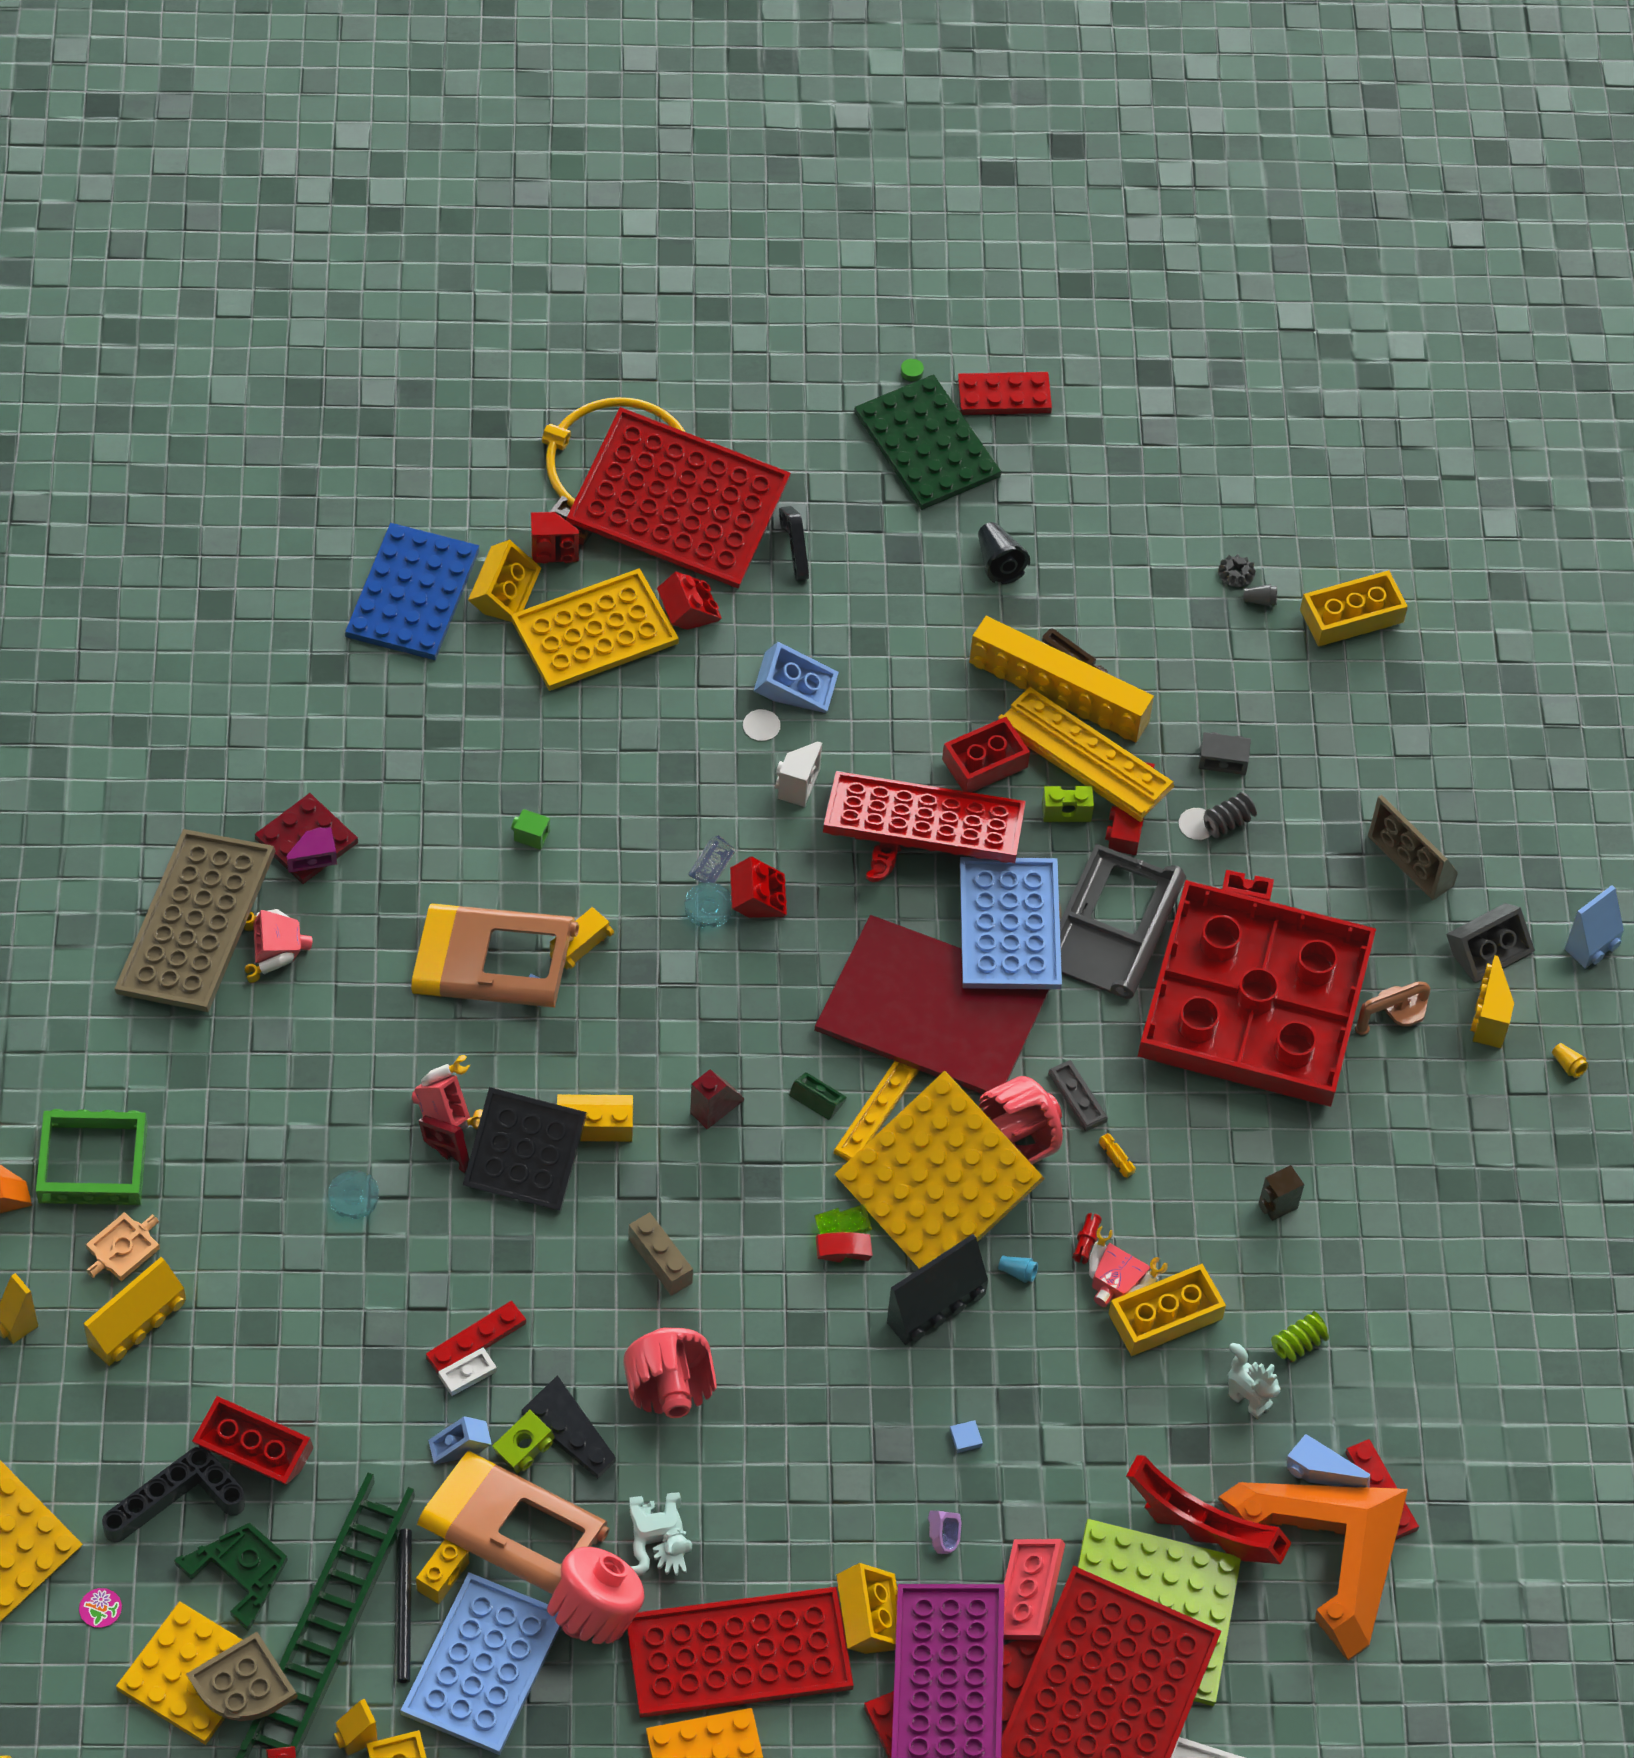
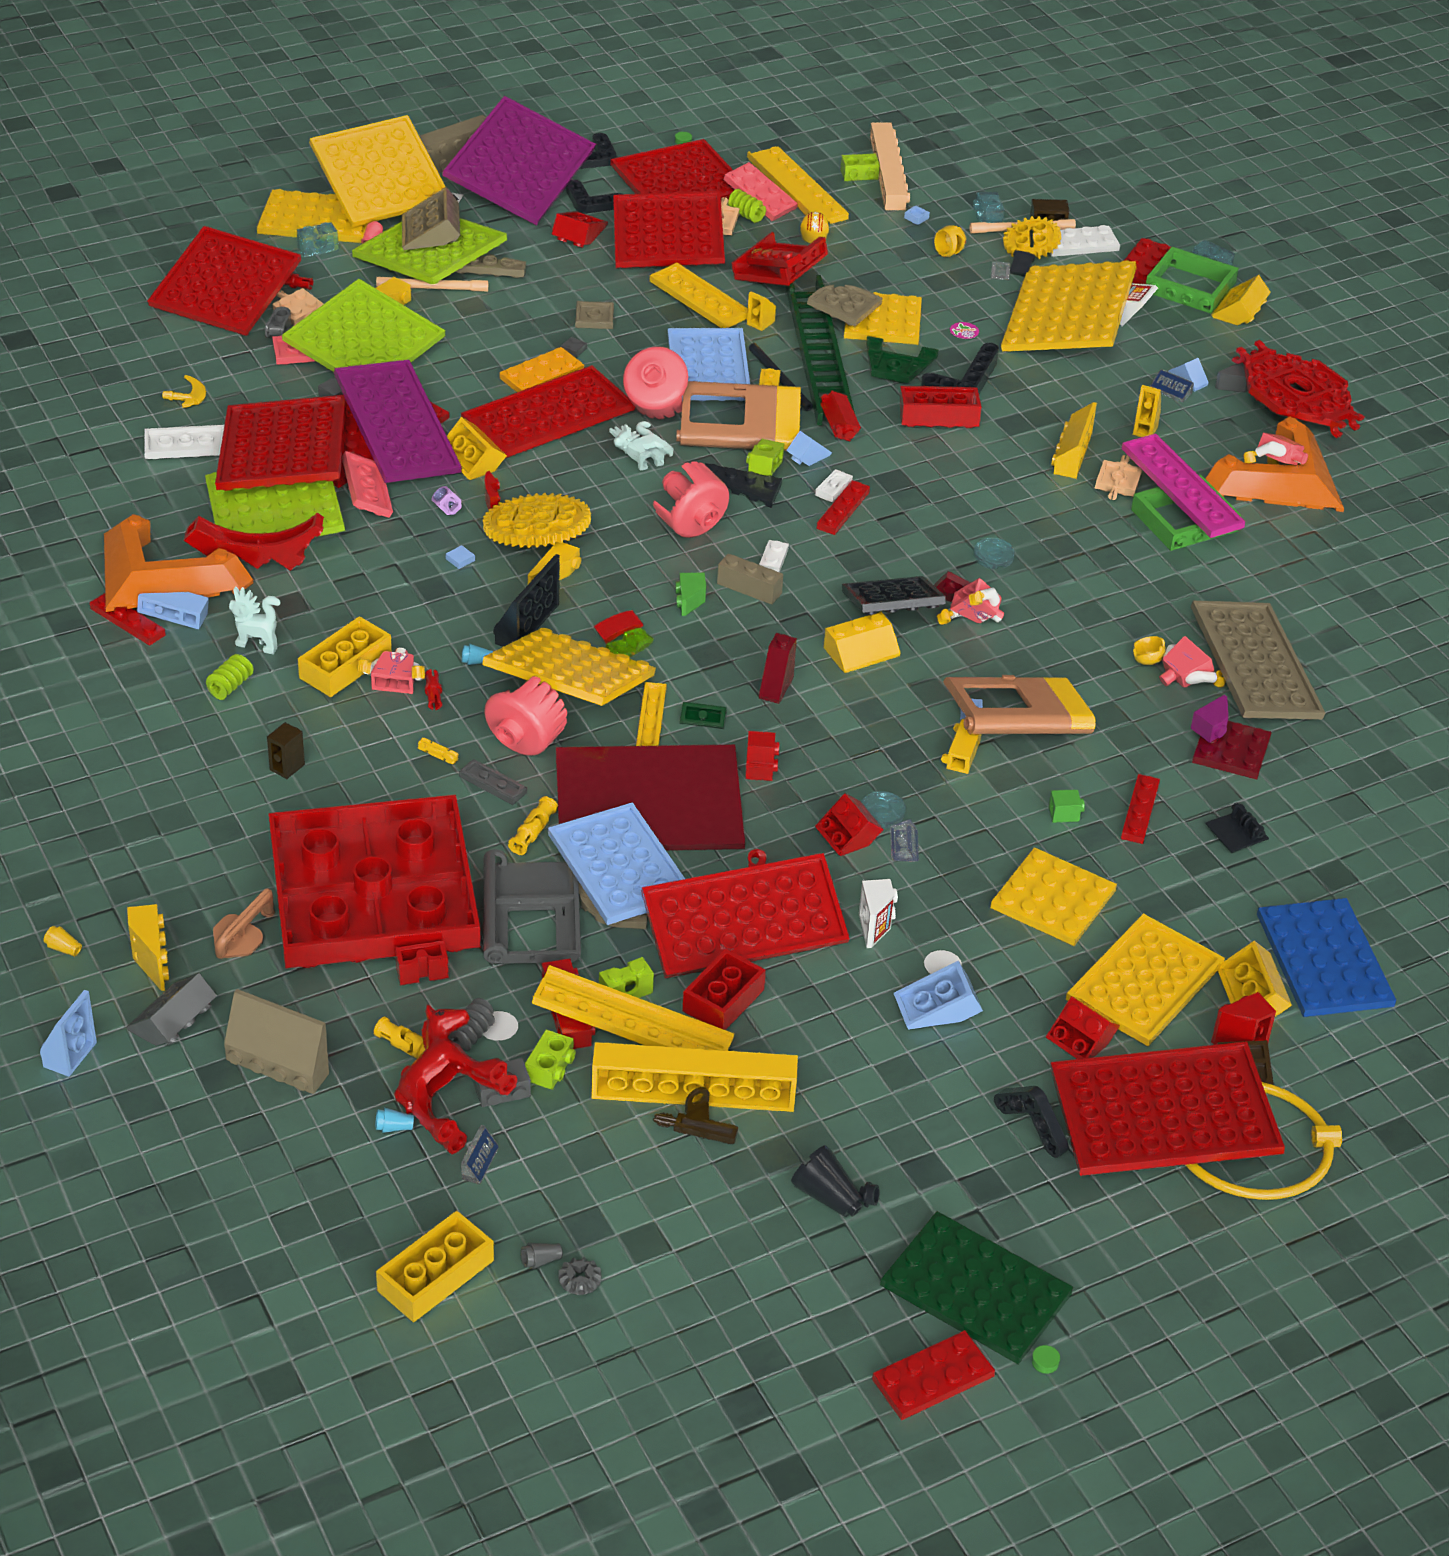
camera: 155 degrees right, 15 degrees down
none -> yellow piece [374,1016,425,1059]
none -> medium azure cone [375,1107,414,1133]
none -> red animal [394,1005,518,1154]
none -> slope [461,1125,498,1184]
none -> yellow gear [483,493,591,548]
none -> red slope [485,471,500,510]
none -> yellow piece [508,796,558,855]
none -> lime brick [525,1029,576,1090]
none -> yellow slope [528,542,581,584]
none -> bright green slope [675,573,706,616]
none -> red brick [745,731,780,781]
none -> white plate [759,540,789,572]
none -> red brick [821,391,861,441]
none -> black plate [859,1182,880,1208]
none -> yellow plate [990,847,1117,946]
none -> red plate [1121,774,1160,844]
none -> dark pink plate [1122,433,1245,538]
none -> yellow hair [1133,636,1166,665]
none -> black hinge [1205,802,1269,853]

